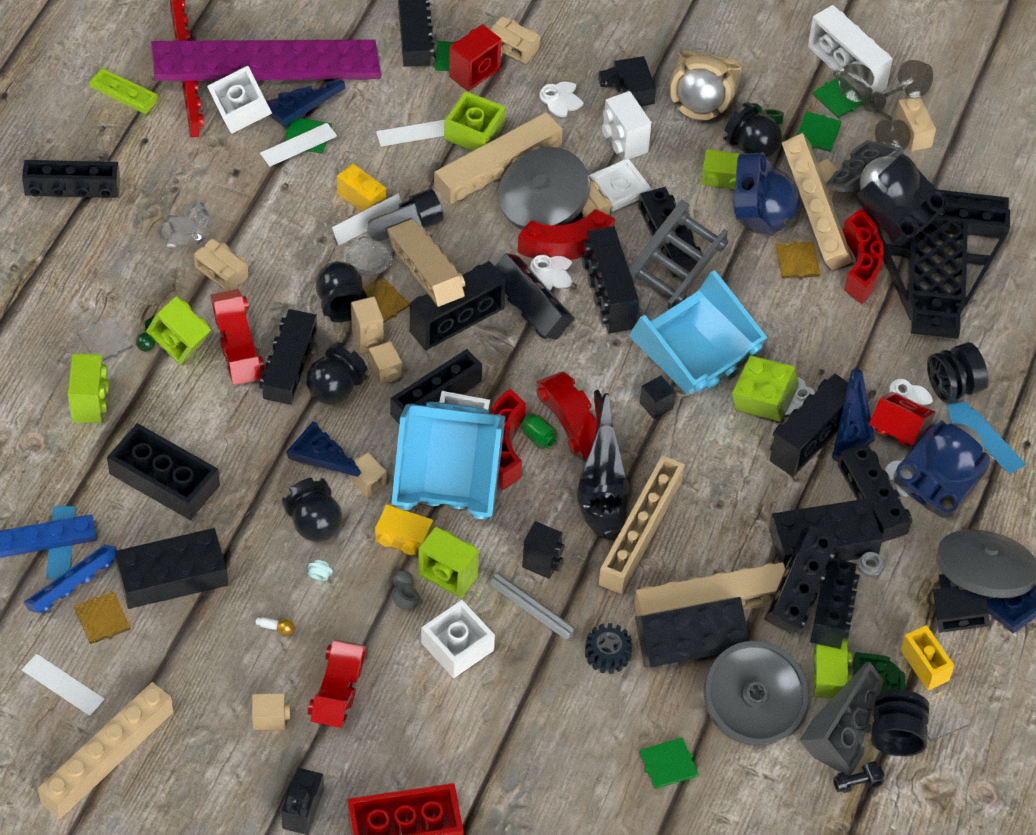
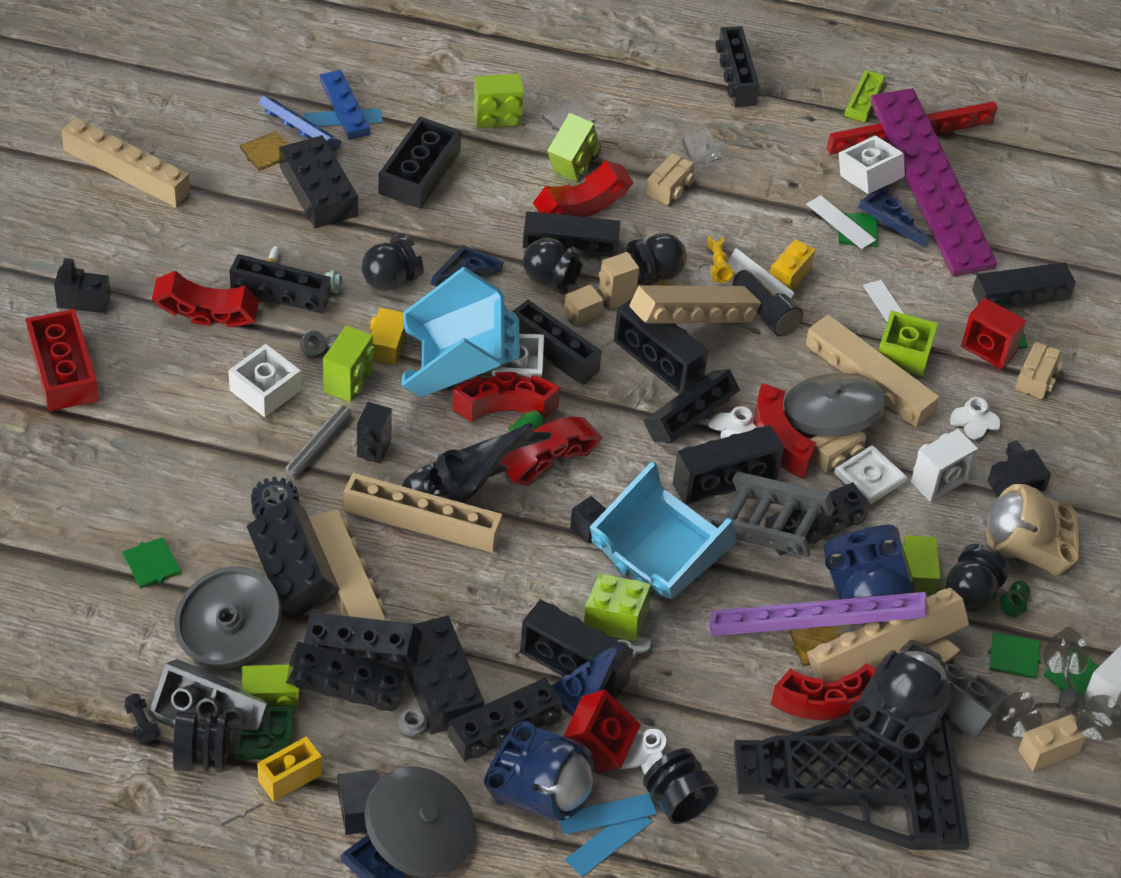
camera: 80 degrees right, 5 degrees down
white sticker [22,654,105,716] -> none
tan brick [252,694,290,730] -> none
none -> black brick [229,254,331,314]
none -> yellow piece [706,236,734,283]
none -> medium lavender plate [709,592,927,636]

